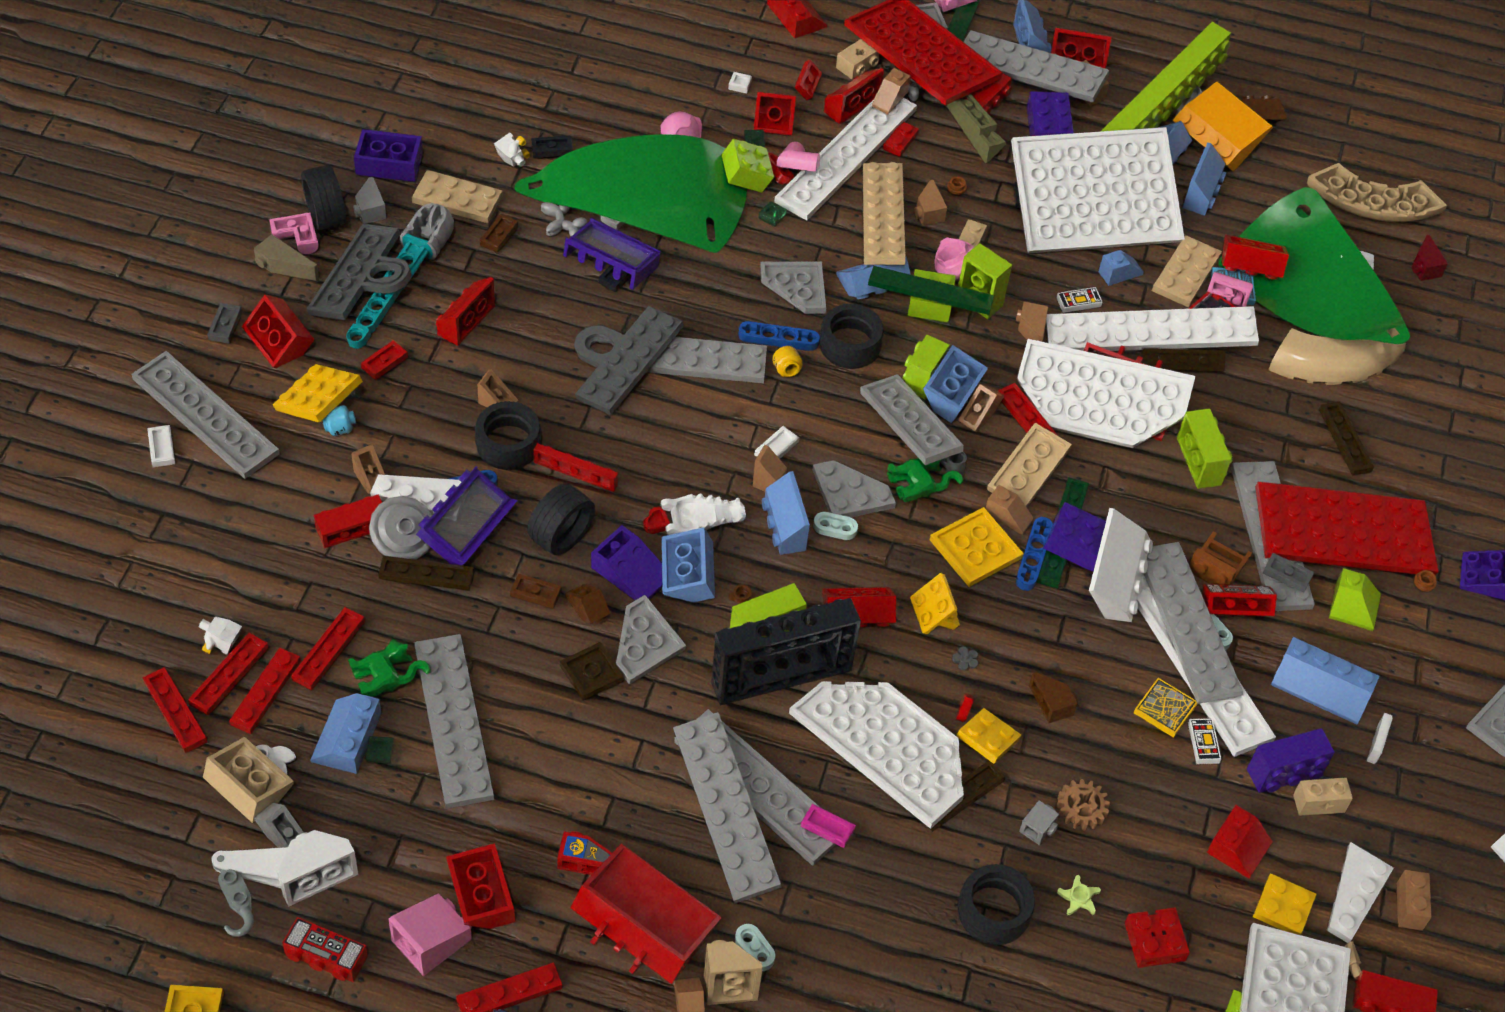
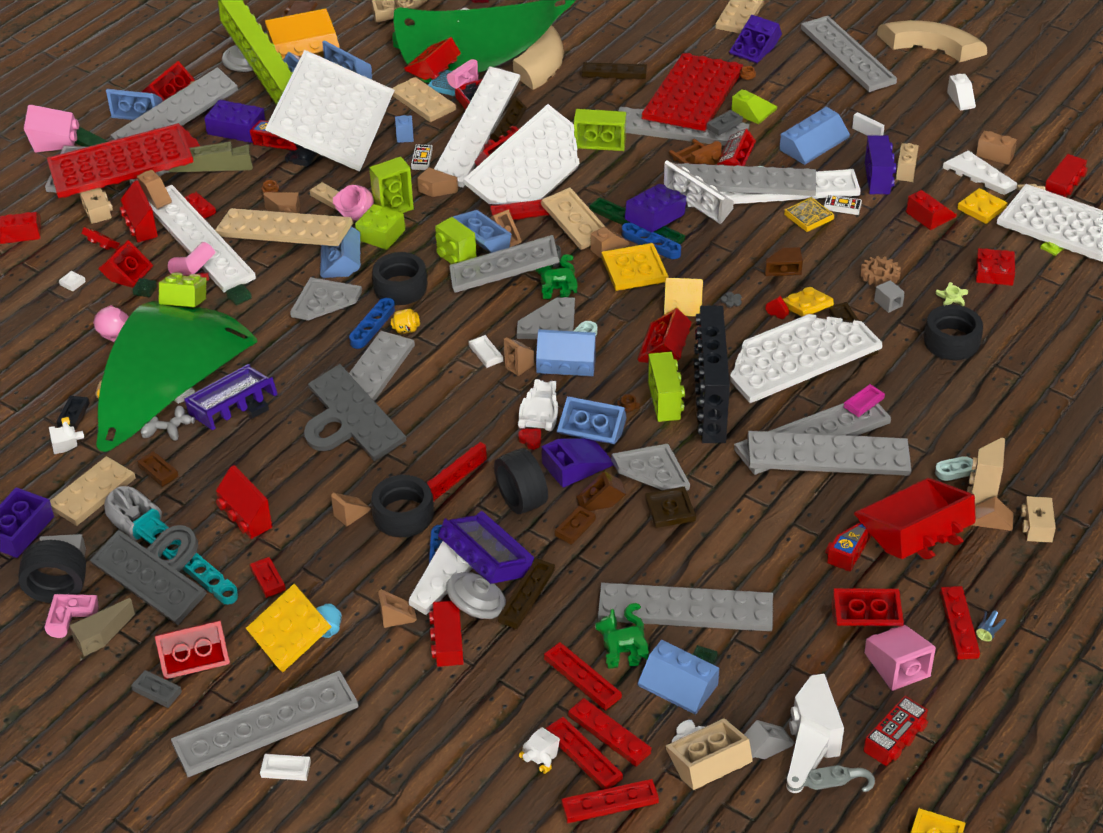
camera: 65 degrees left, 10 degrees down
dark green tile [868,266,995,315] -> none

